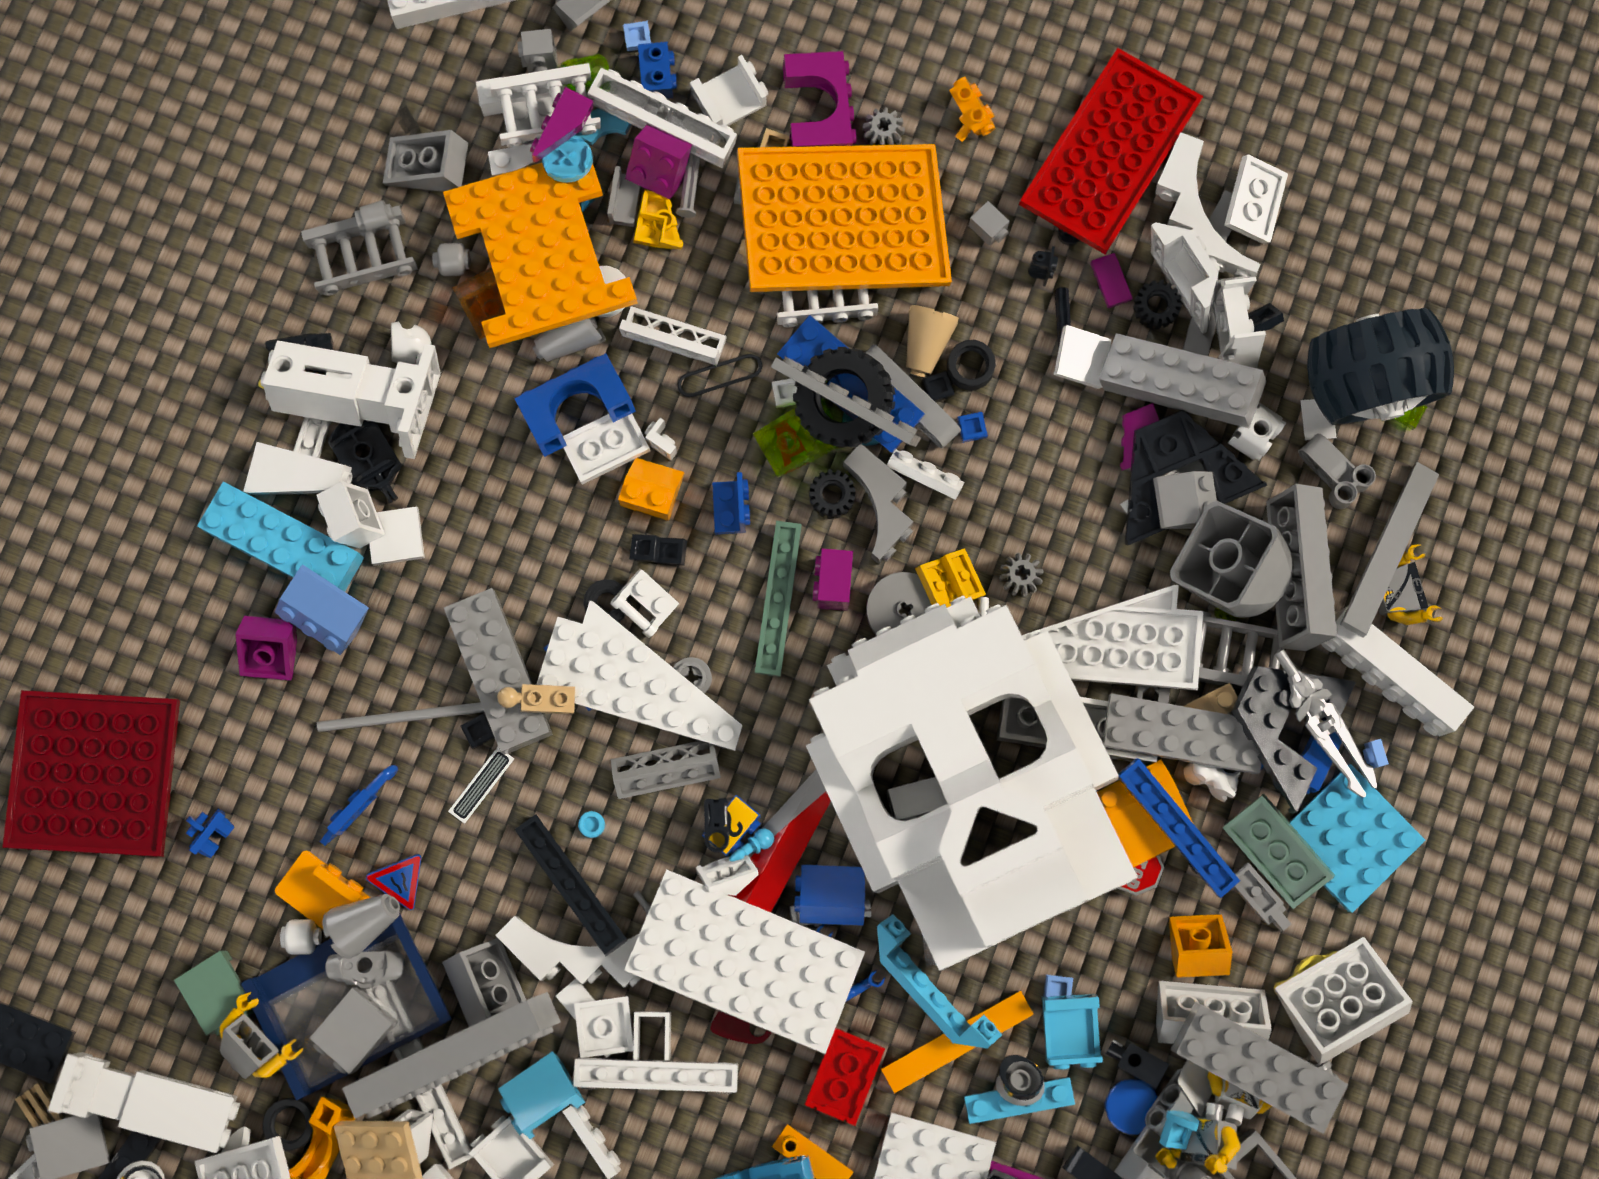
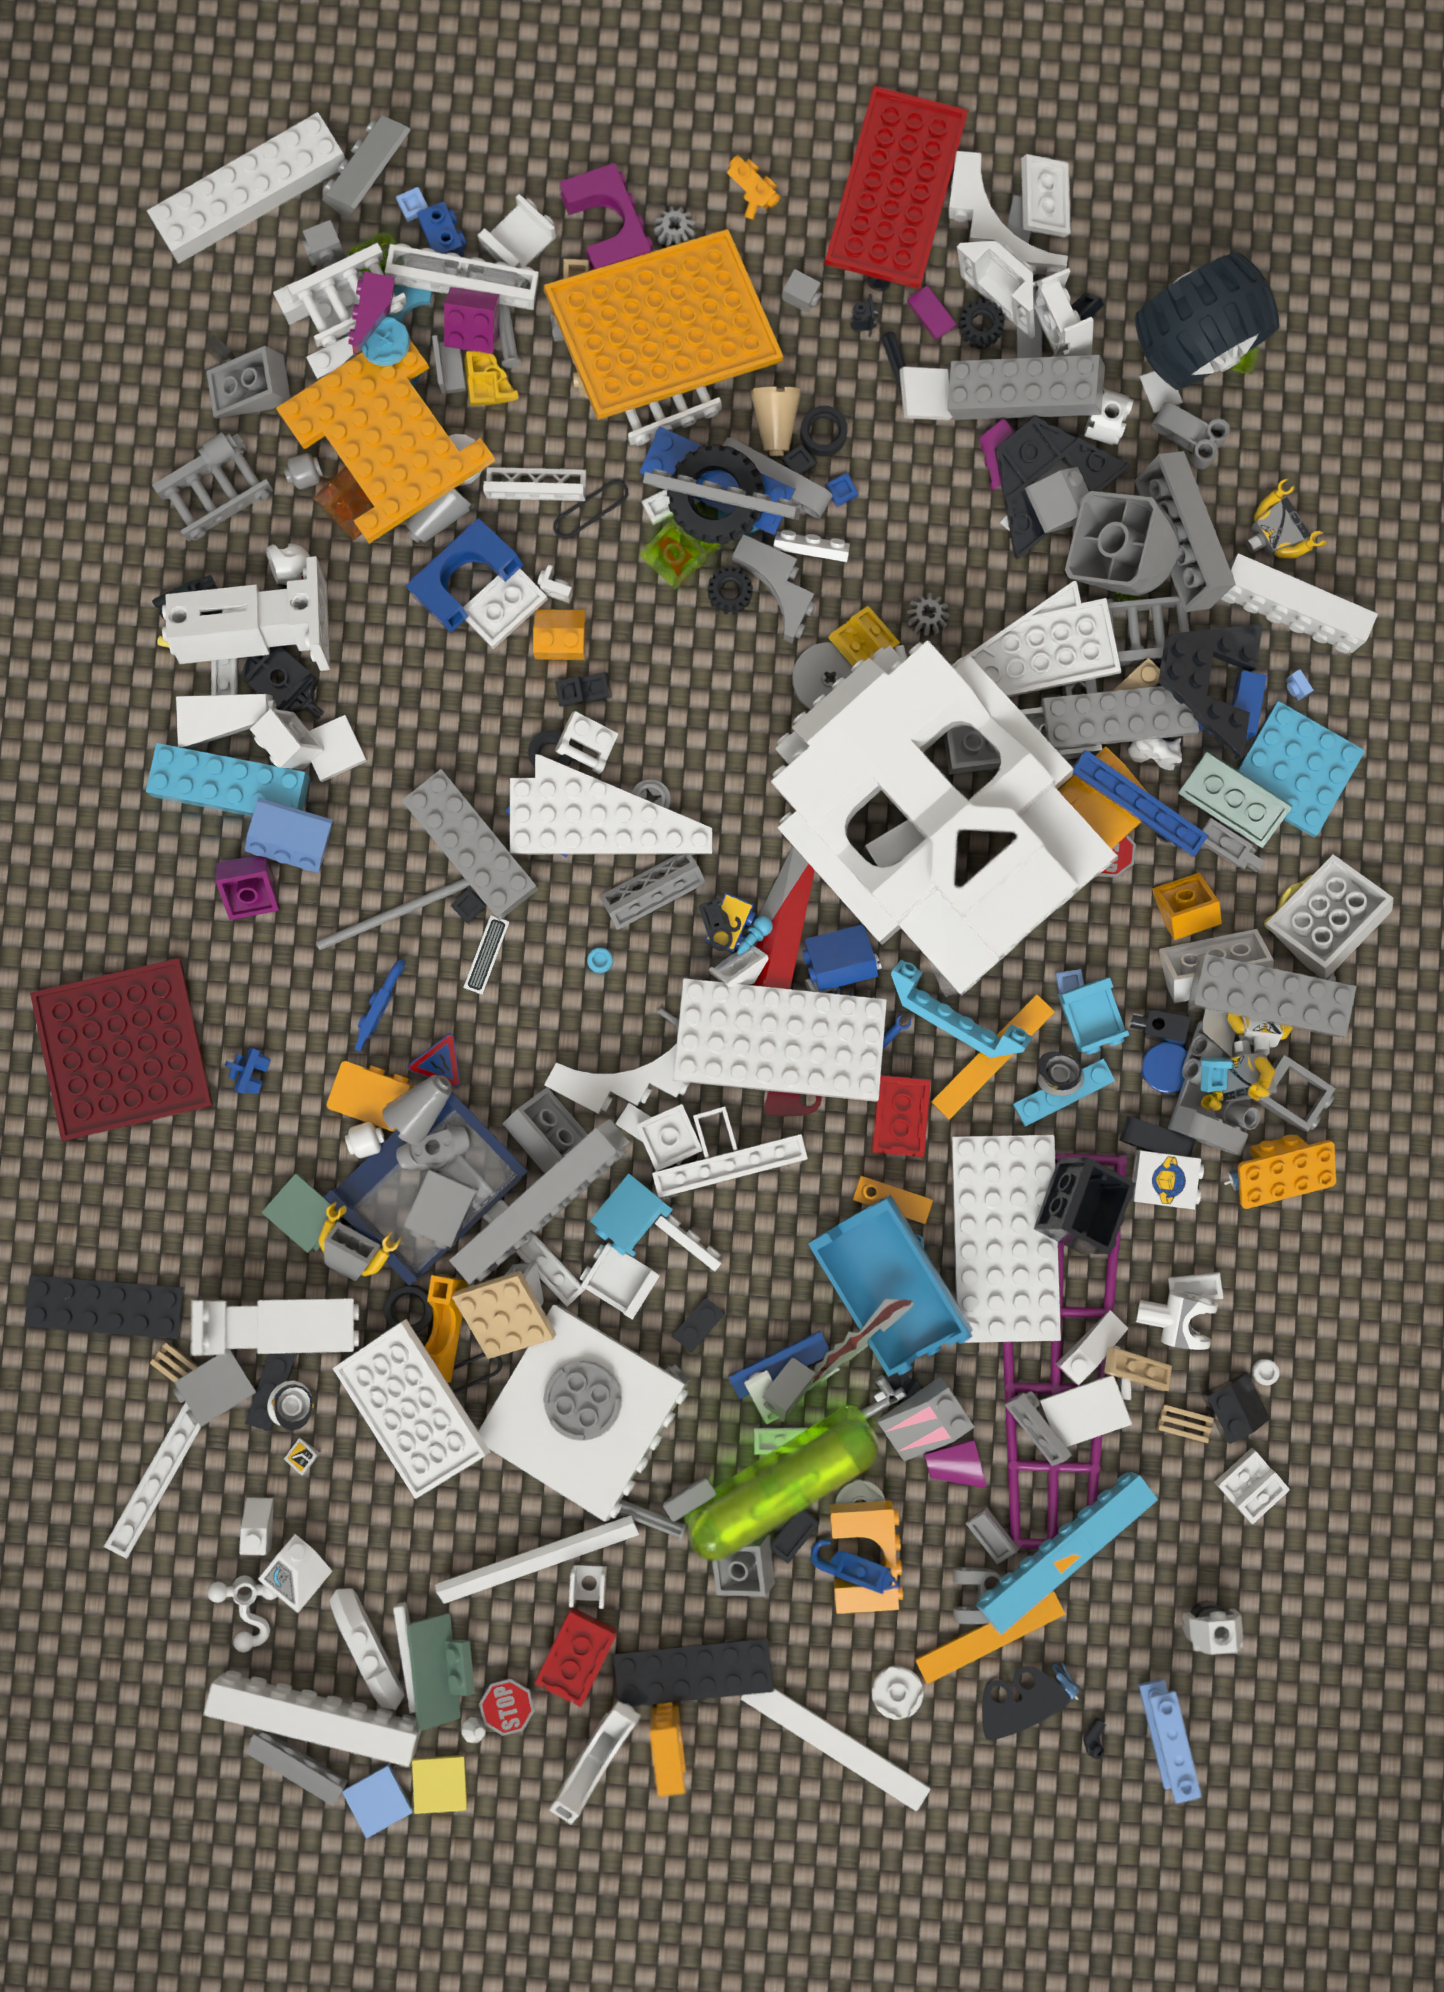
camera: 20 degrees left, 5 degrees up
white tile [221,1127,251,1153] -> none
tan plate [497,684,575,714] -> none
black plate [514,814,628,957] -> none
blue bracket [712,472,750,534] -> none
sand green plate [755,521,802,677] -> none
magenta brick [813,548,853,611] -> none
light grey sword [1274,648,1377,797] -> none
light grey tile [1340,462,1439,638] -> none

